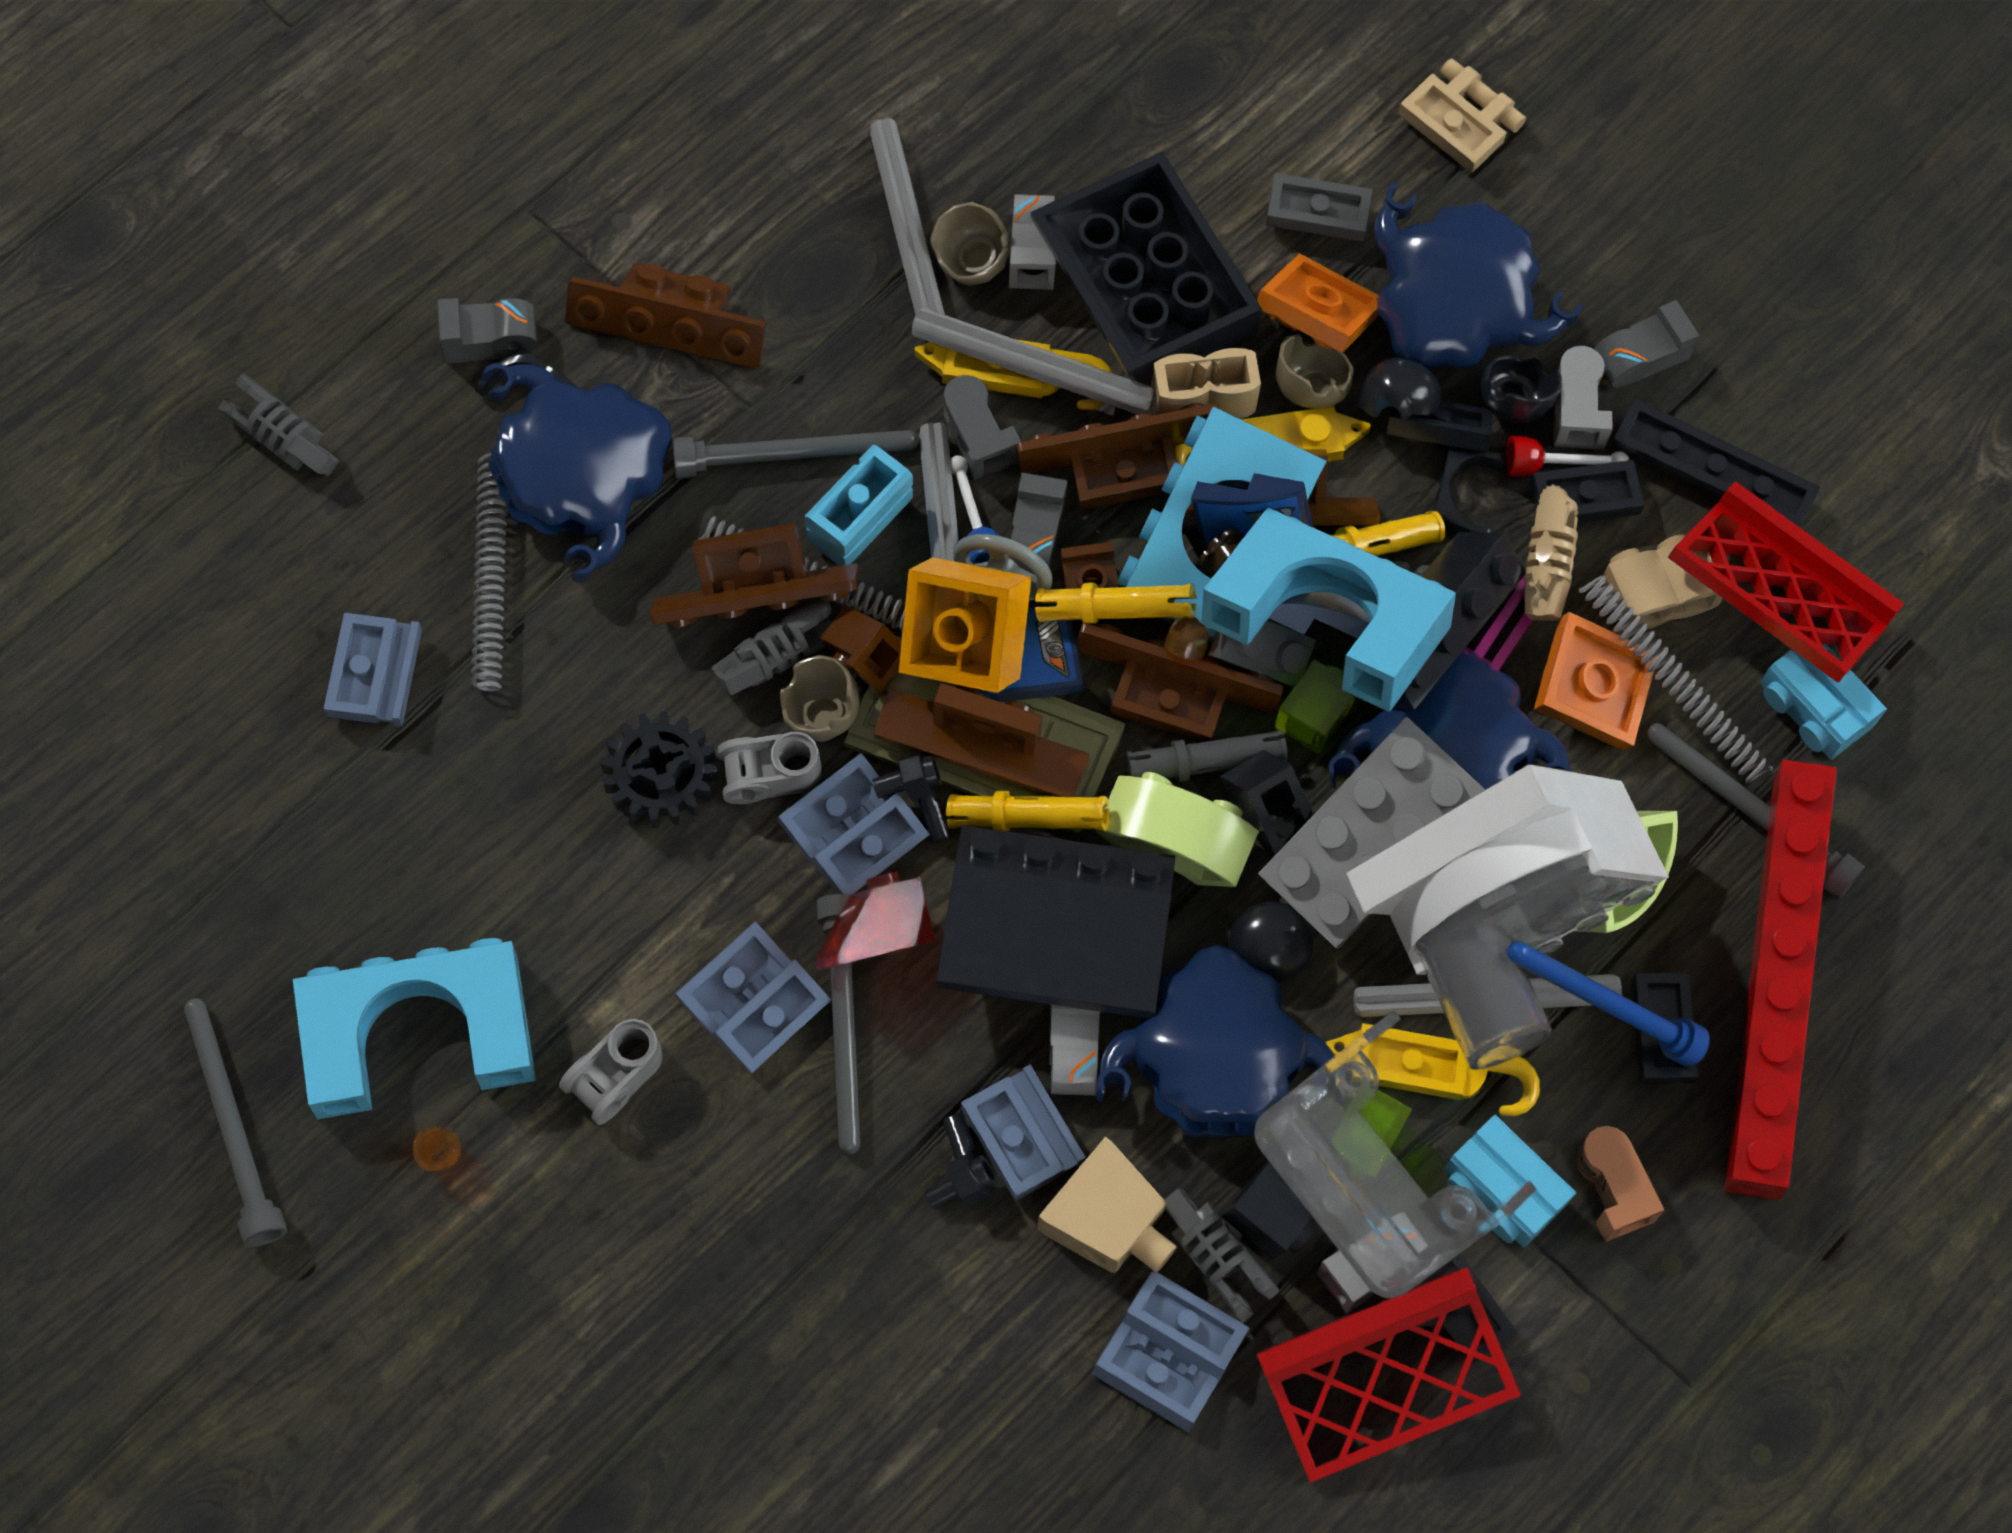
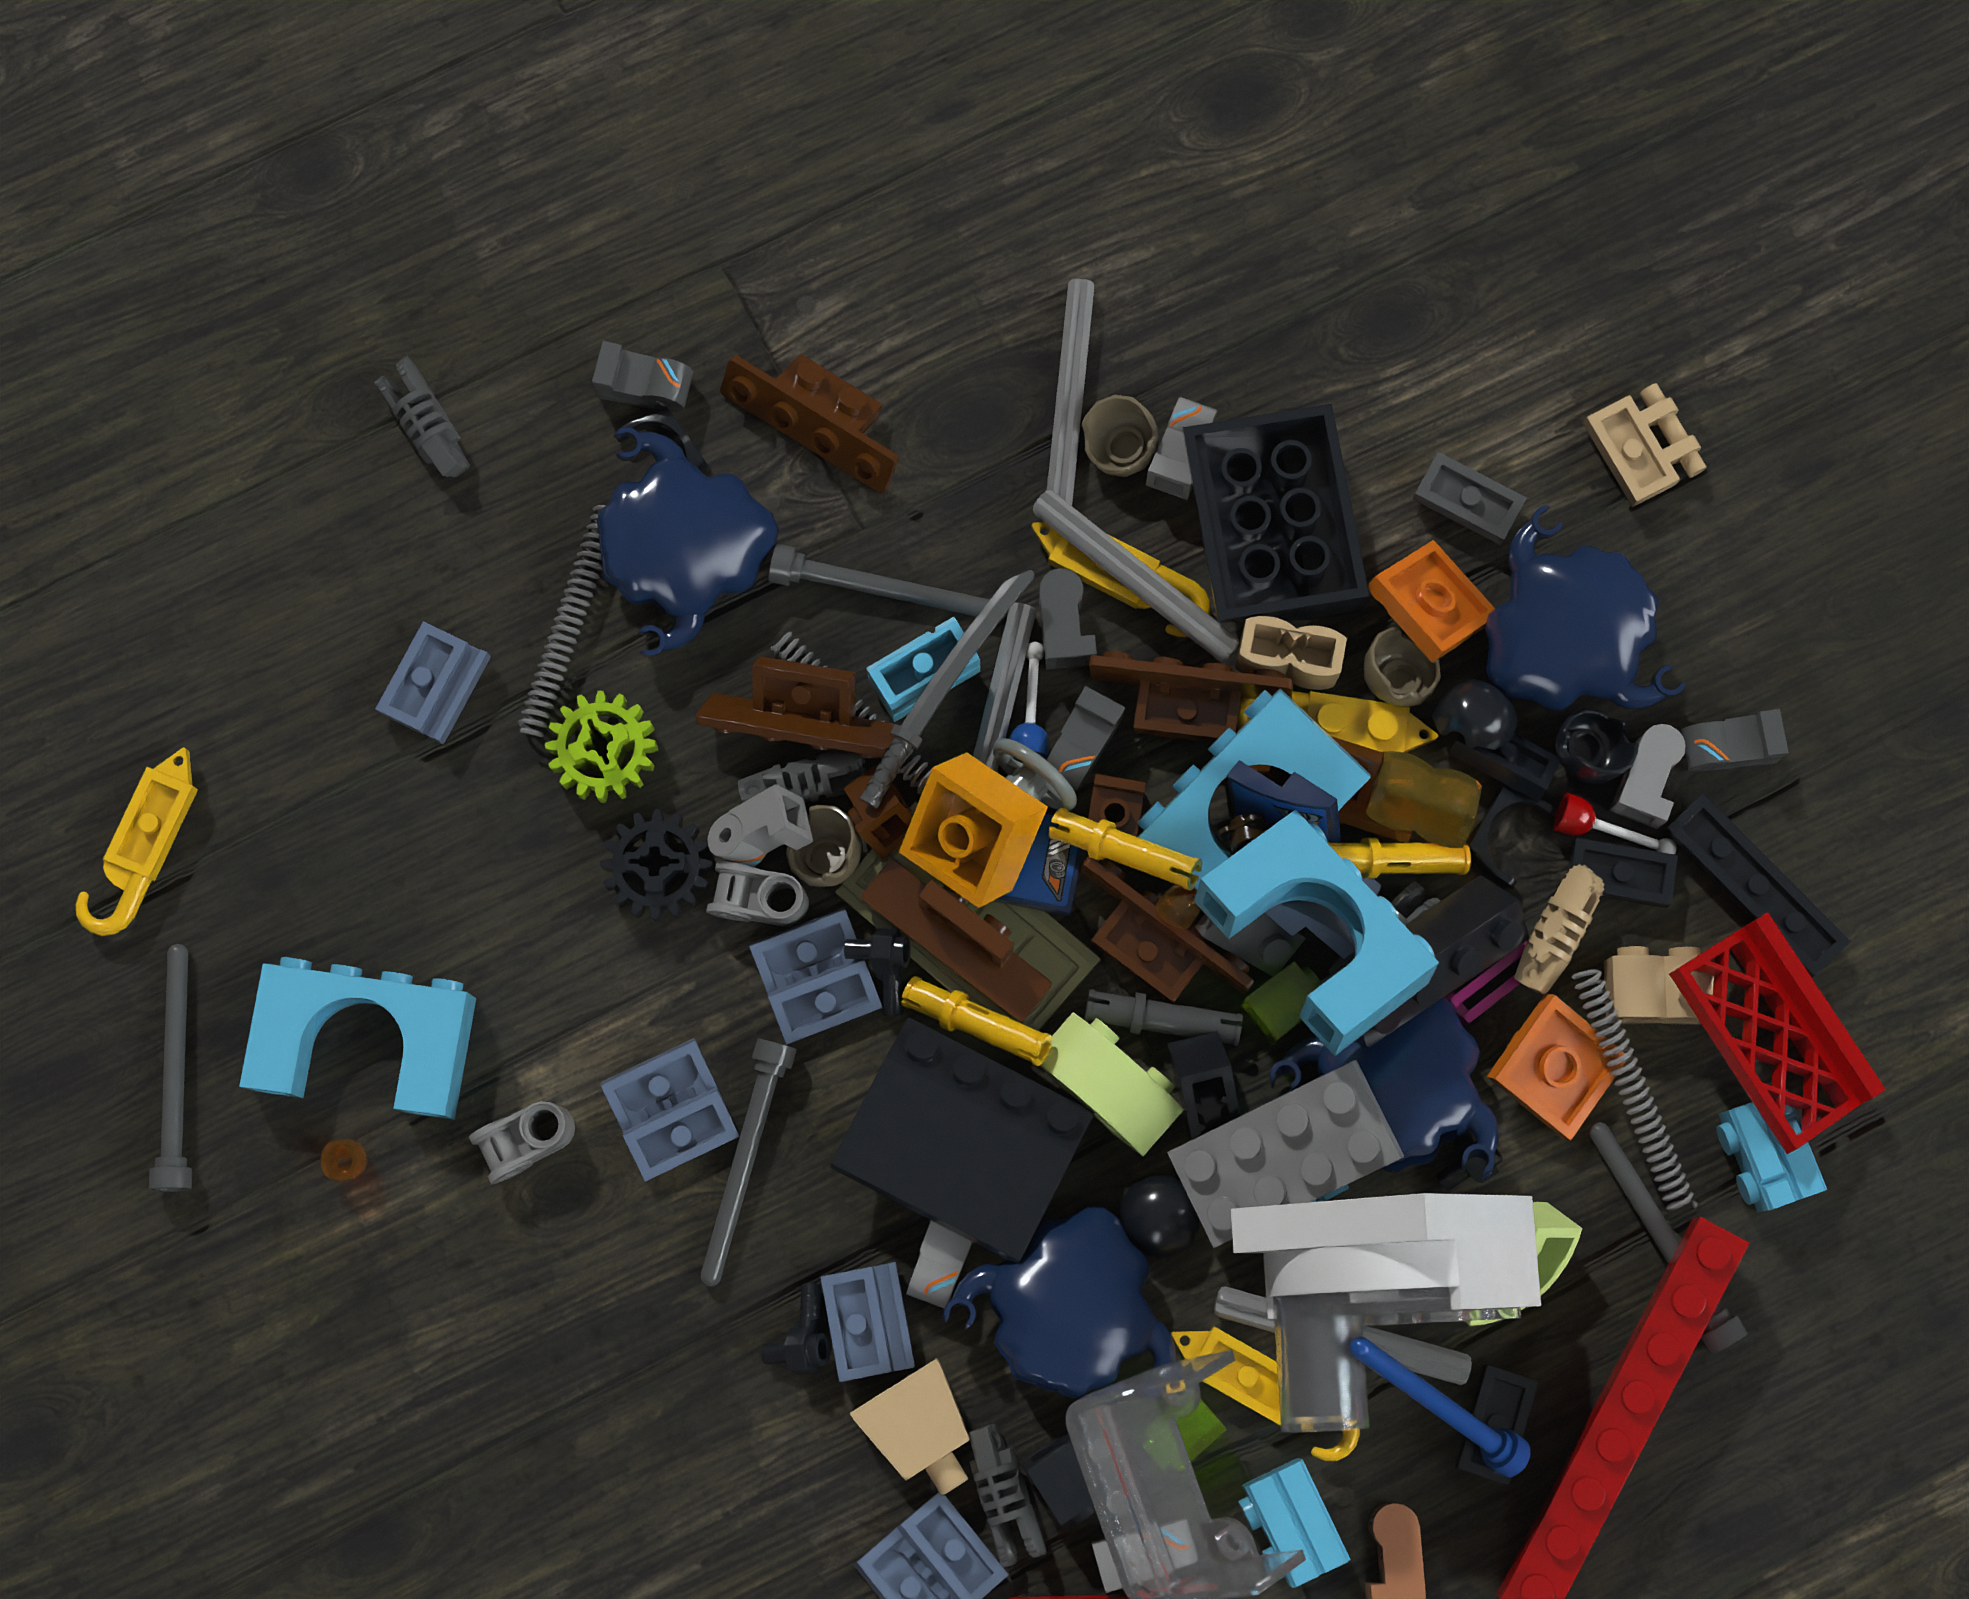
camera: 25 degrees right, 10 degrees up
slope [815,872,936,971] -> none
none -> yellow plate [75,747,198,936]
none -> lime gear [545,691,658,803]
none -> light grey leg [708,784,813,867]
none -> dark grey sword [859,570,1034,809]
none -> clear yellow brick [1366,751,1482,848]

